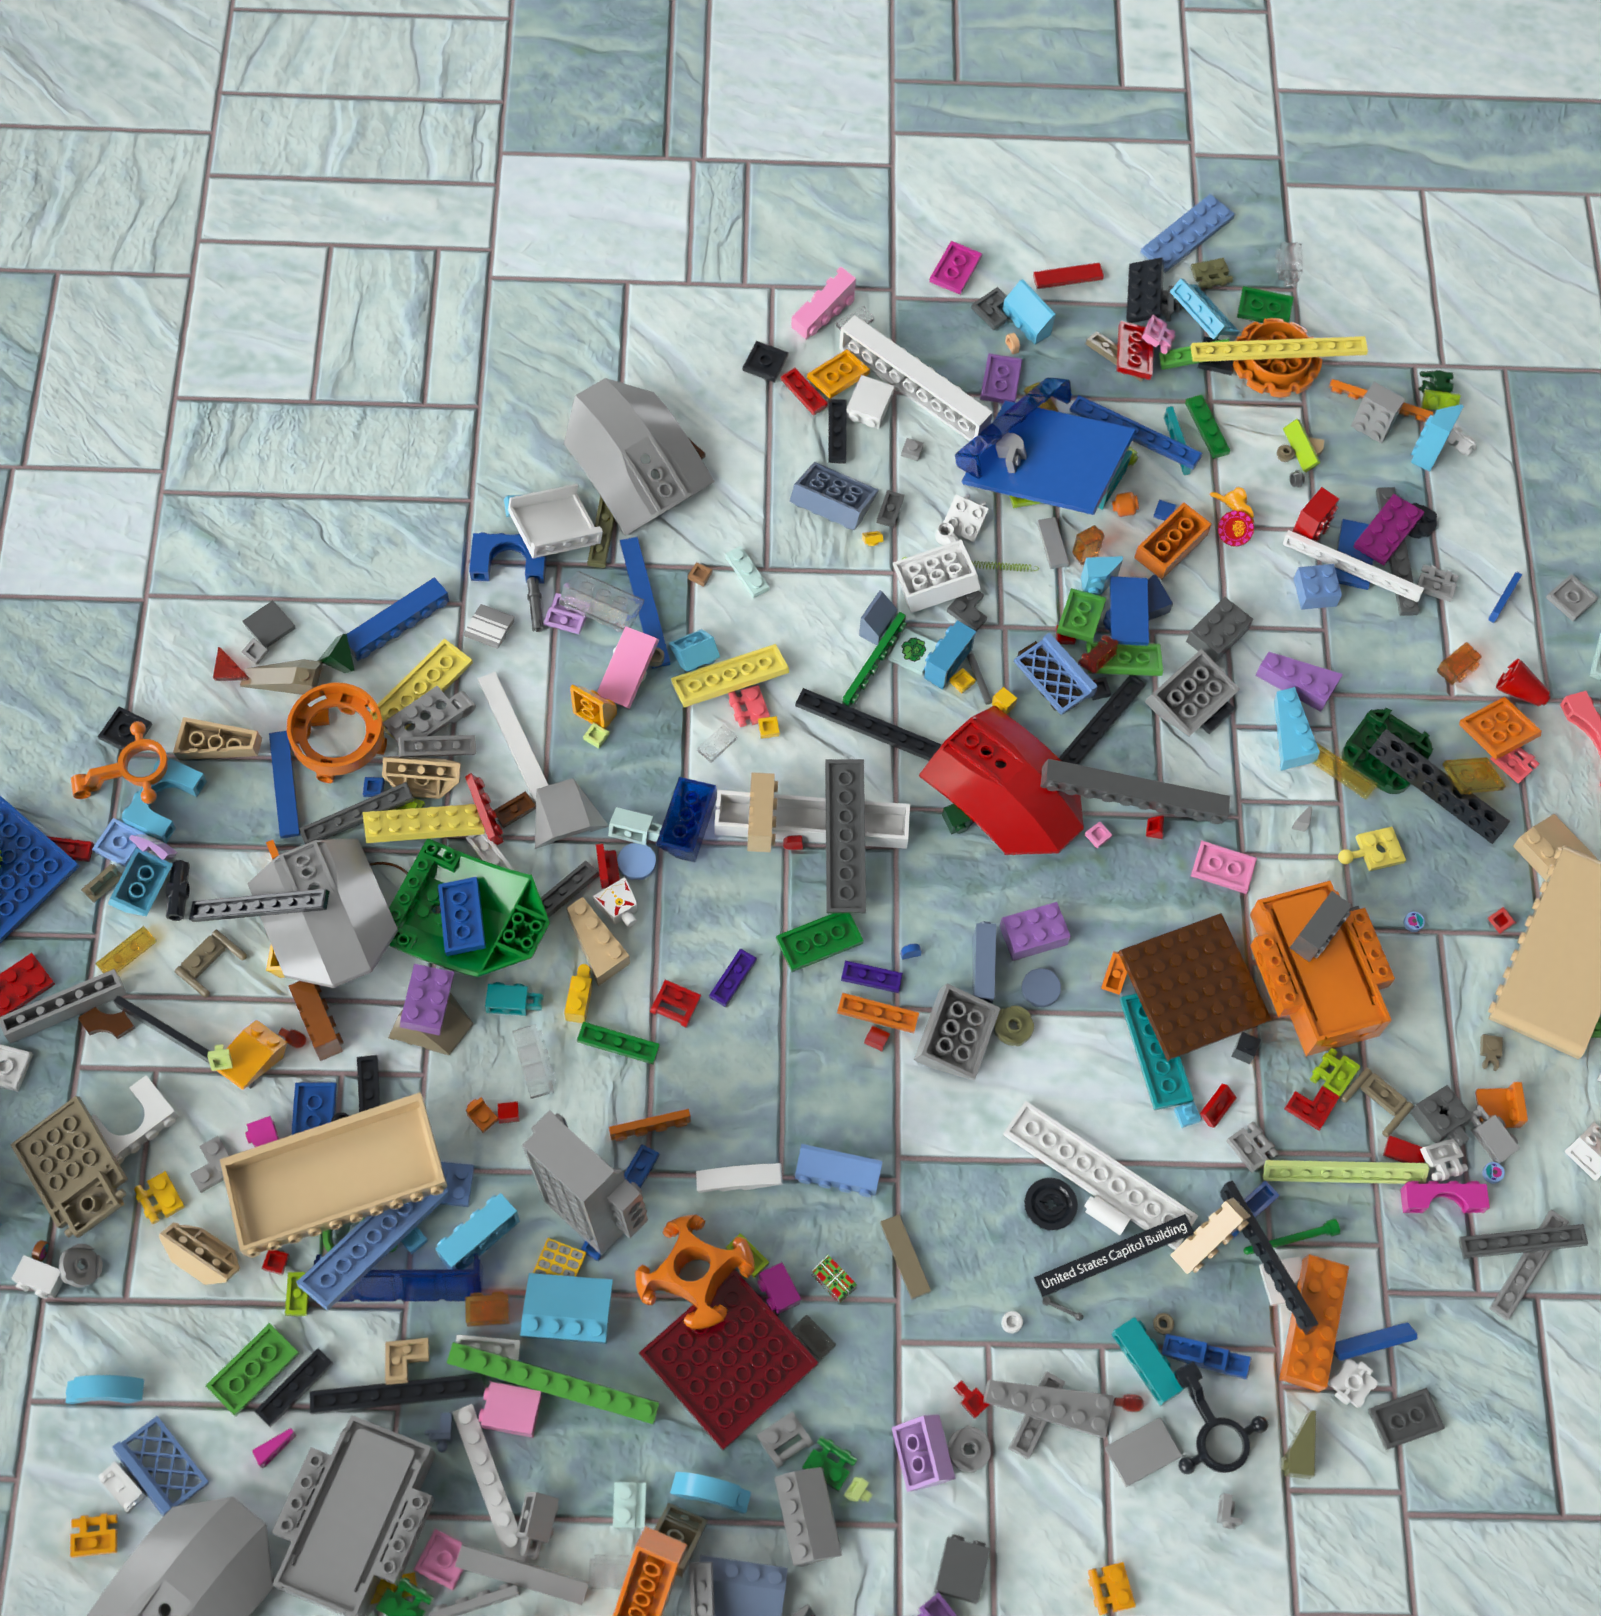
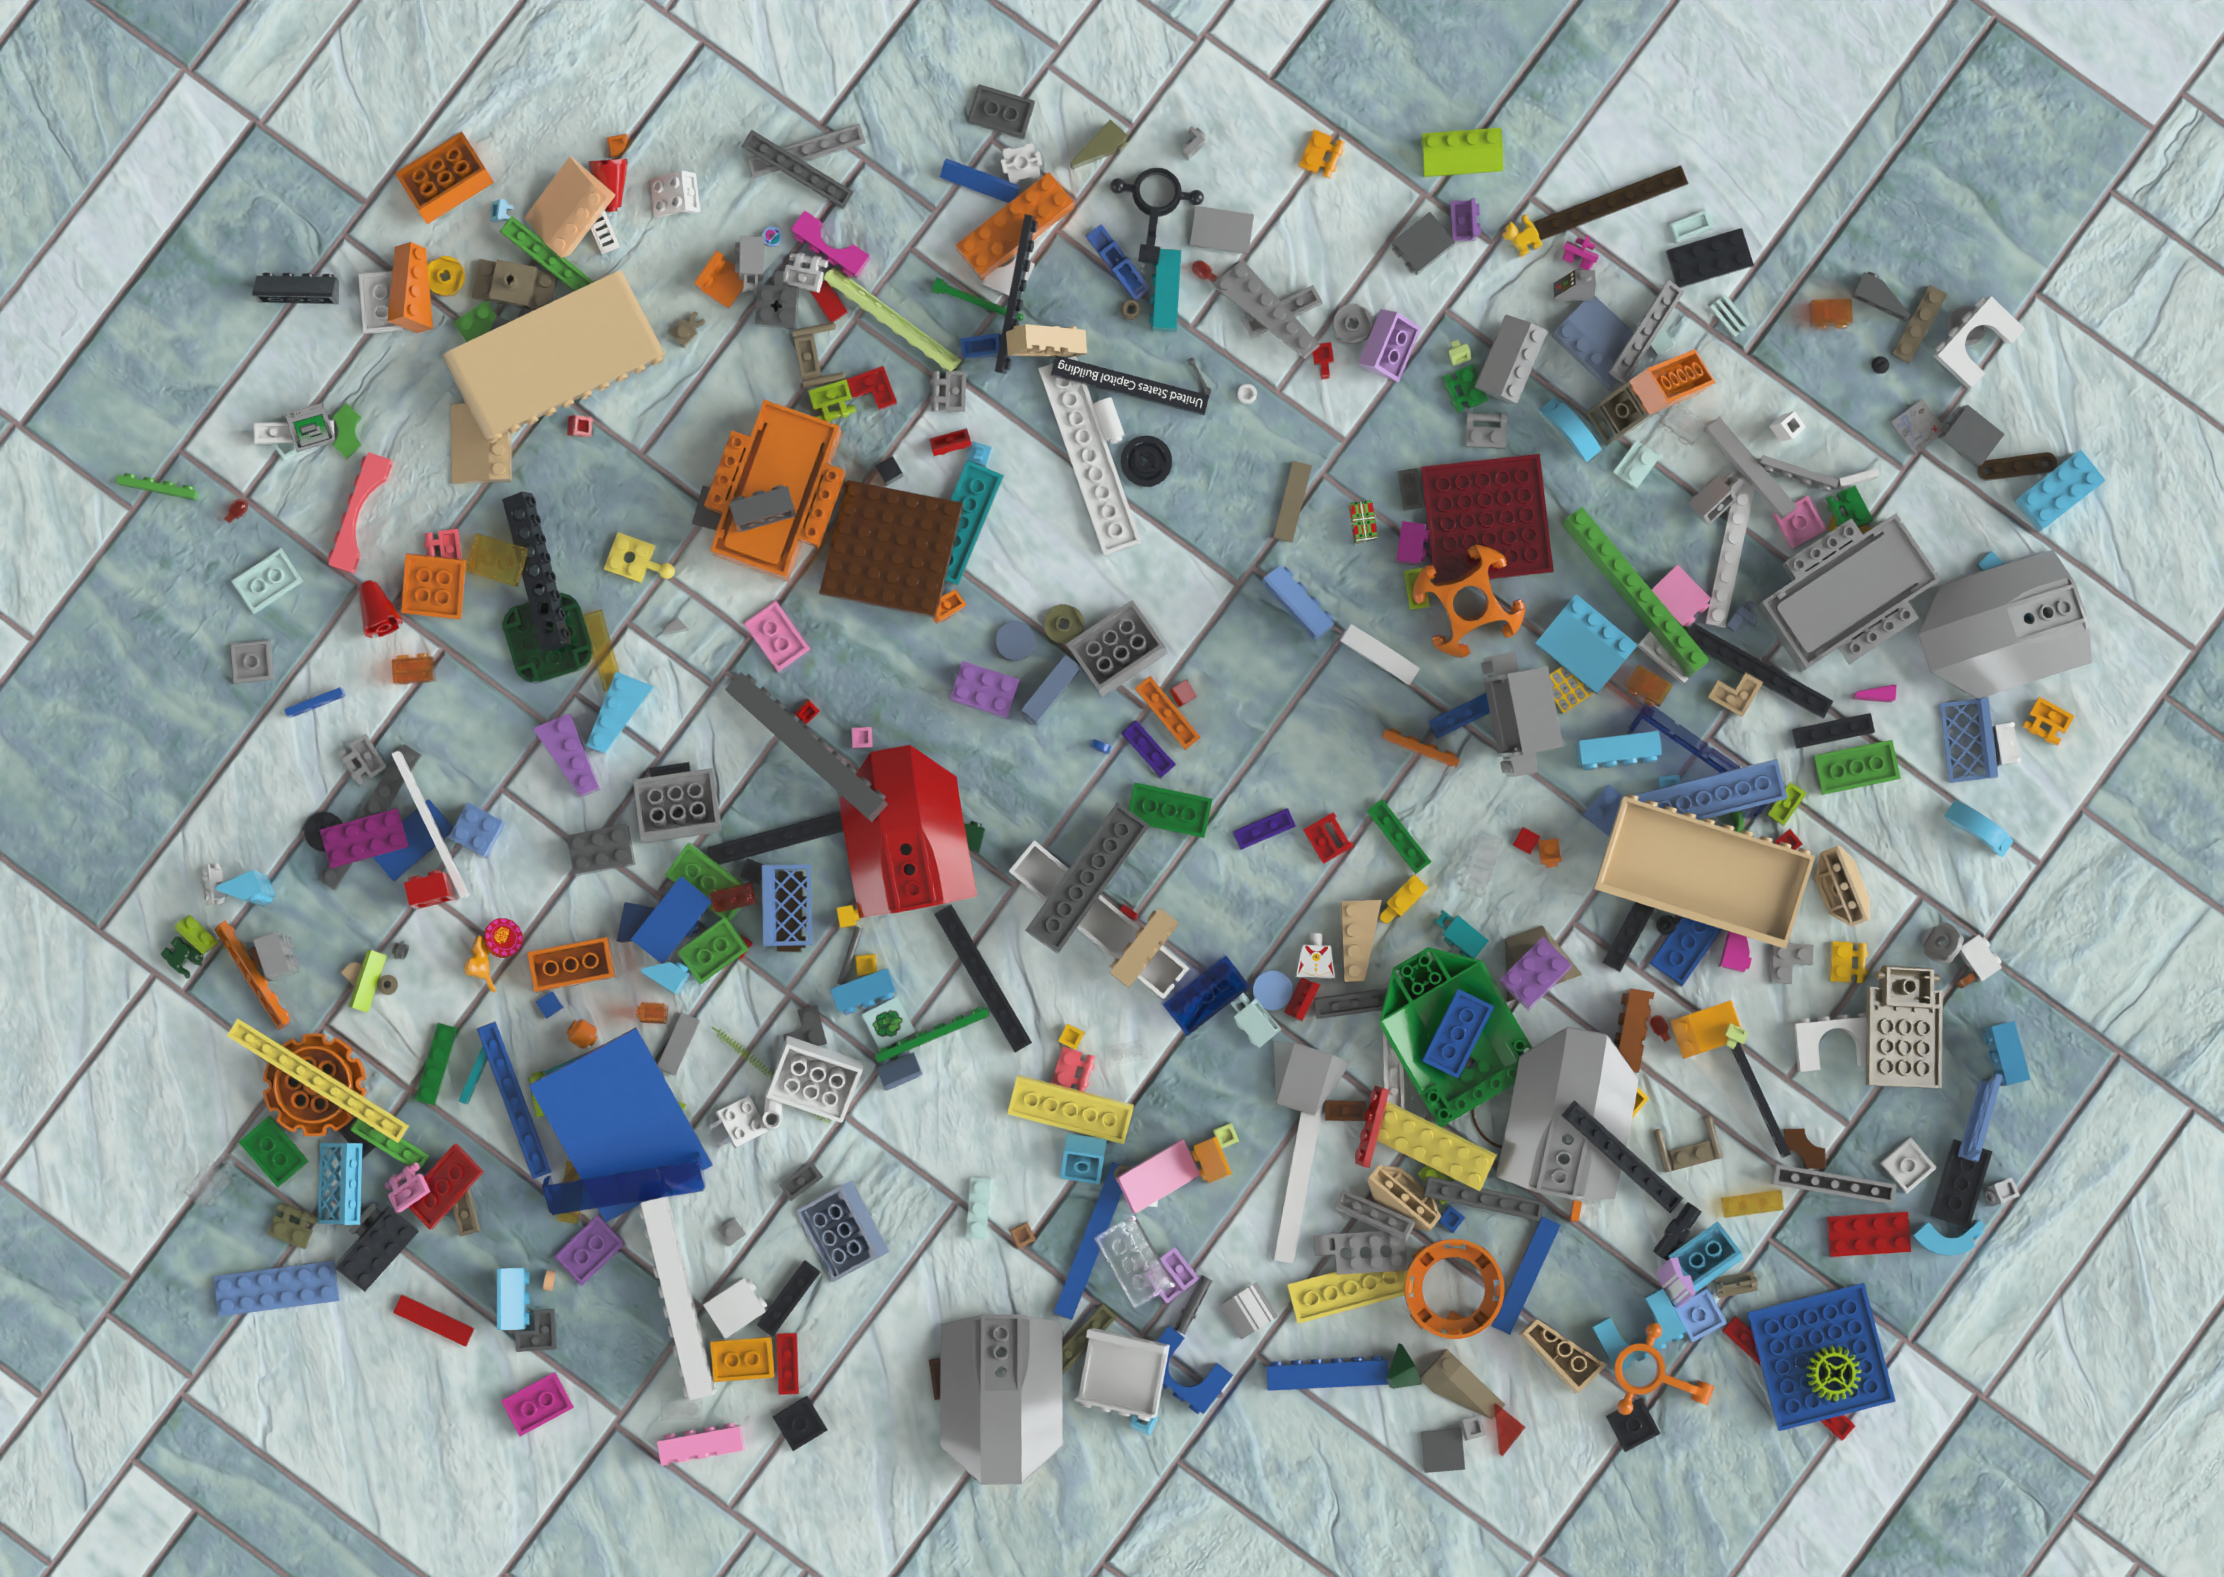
camera: 140 degrees left, 20 degrees up
yellow plate [862,531,883,546] -> none
light grey brick [996,432,1027,473] -> none
tile [1404,912,1425,932] -> none

